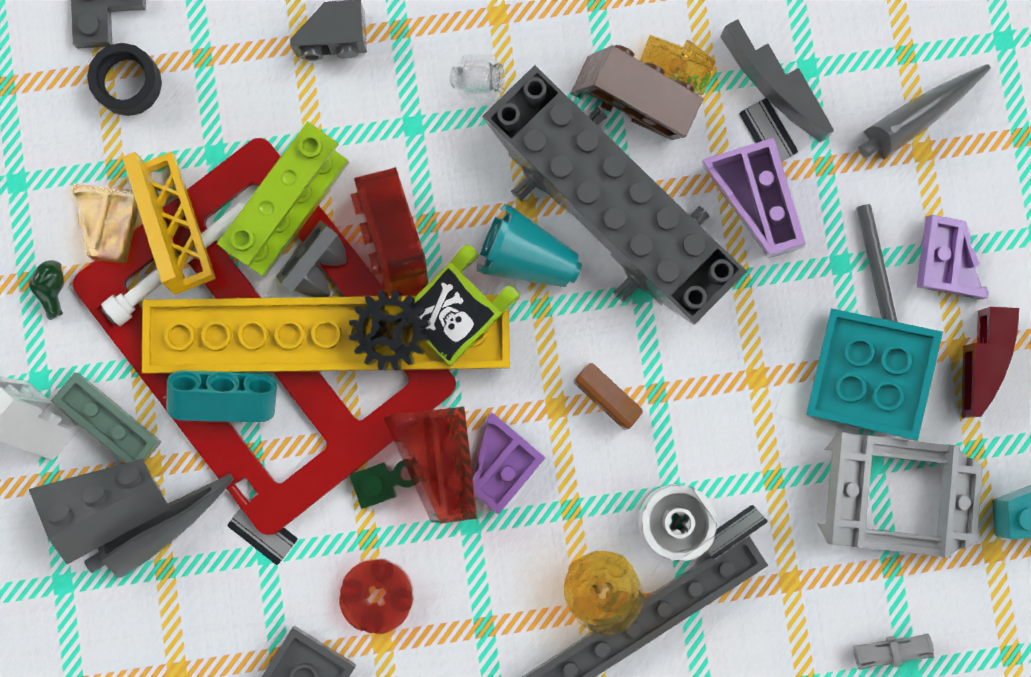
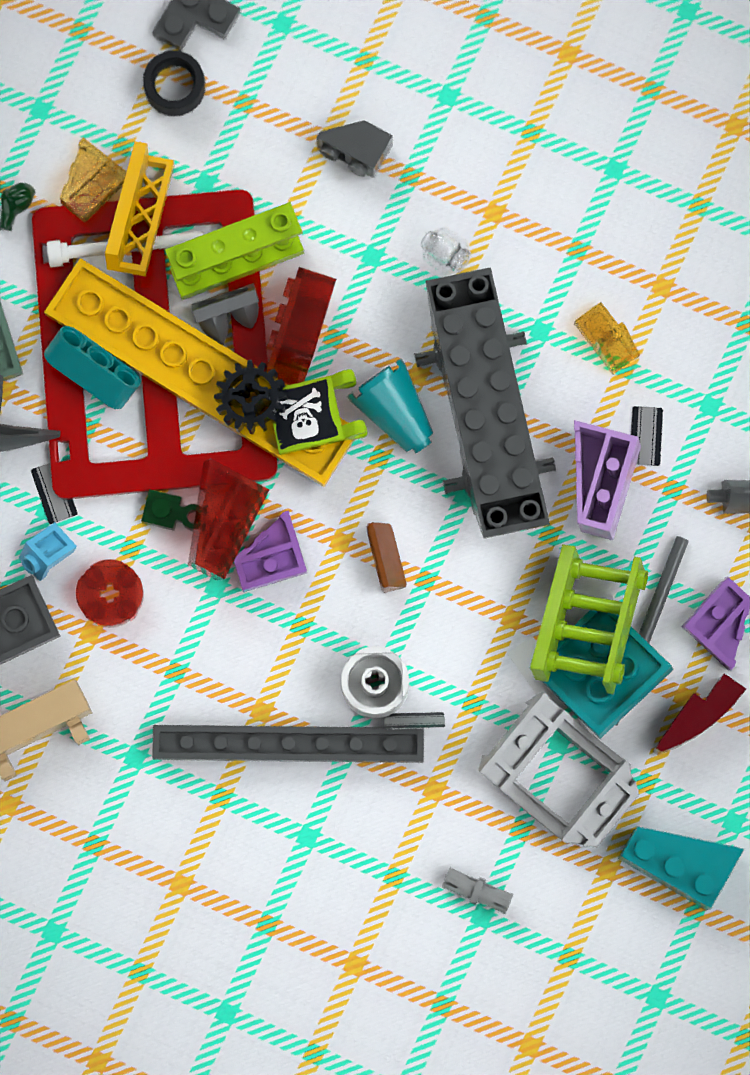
camera: 30 degrees right, 5 degrees down
clear yellow brick [564,551,645,635] -> none
wedge [570,45,704,140] -> none
dark grey slope [720,19,834,142] -> none
none -> medium azure bracket [19,522,77,581]
none -> lime fence [530,544,648,694]

